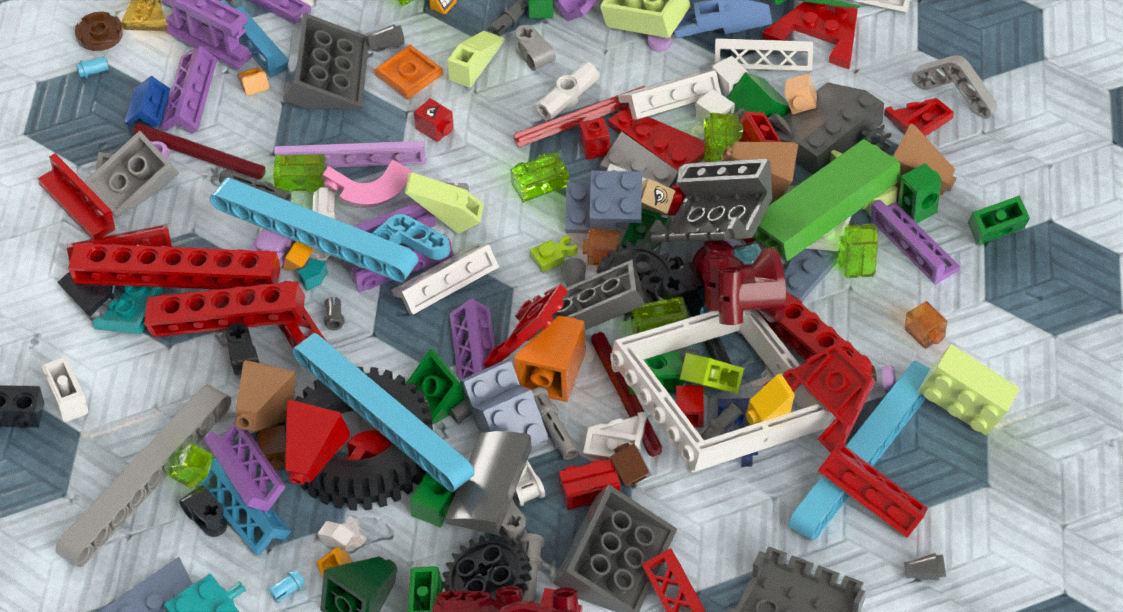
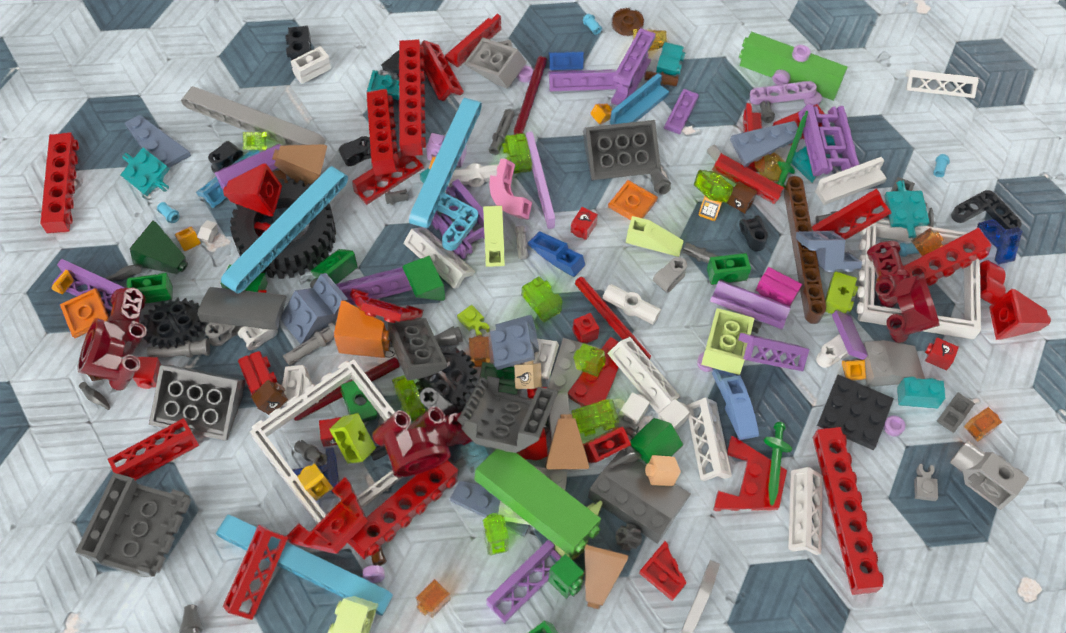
camera: 75 degrees right, 10 degrees up
none -> green slope [402,255,445,301]
none -> blue slope [528,231,586,277]
none -> clear neon green brick [573,343,606,377]

